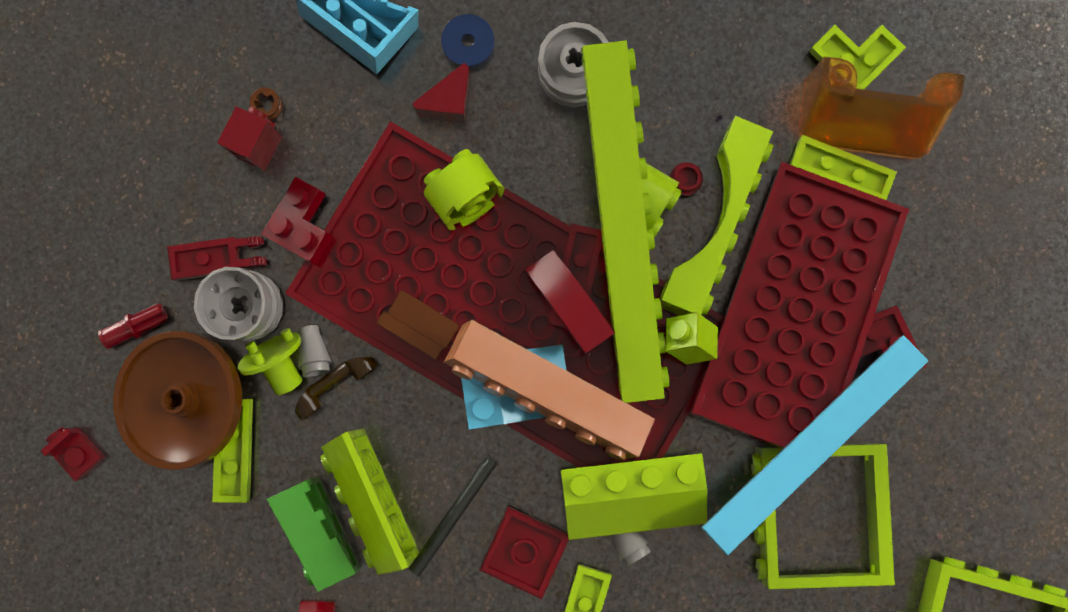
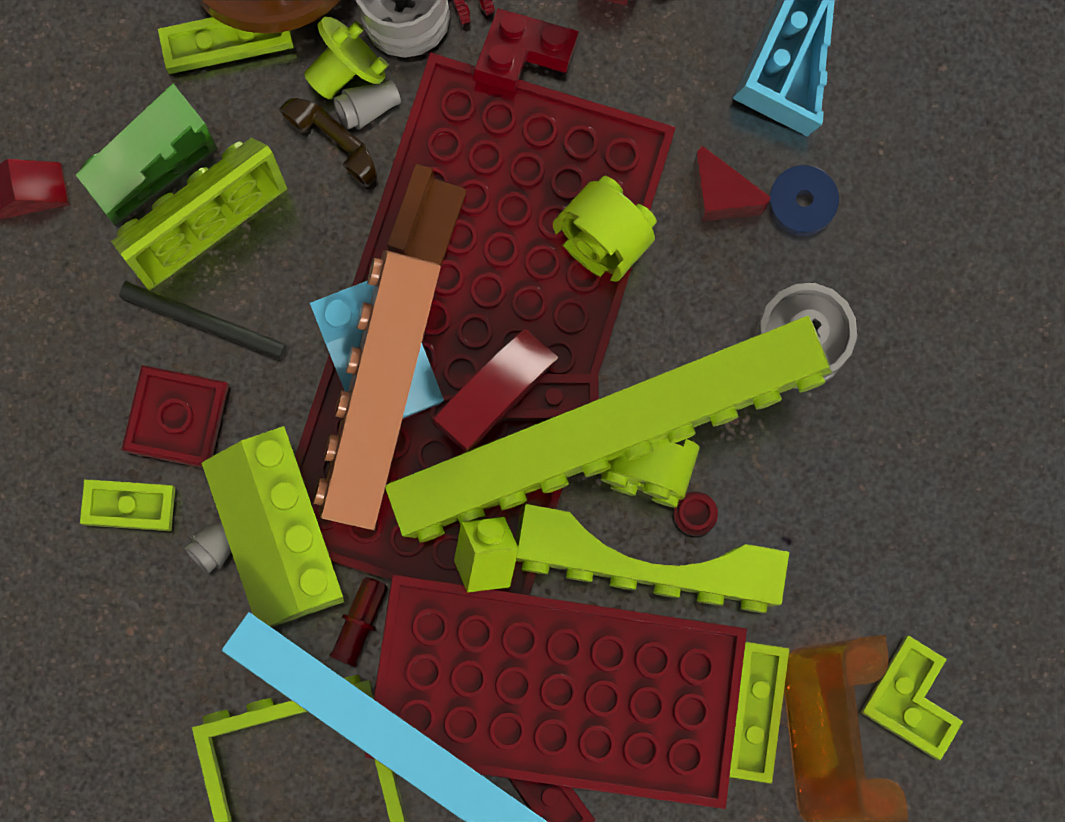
camera: 75 degrees right, 5 degrees down
none -> dark red axle [329,577,387,668]

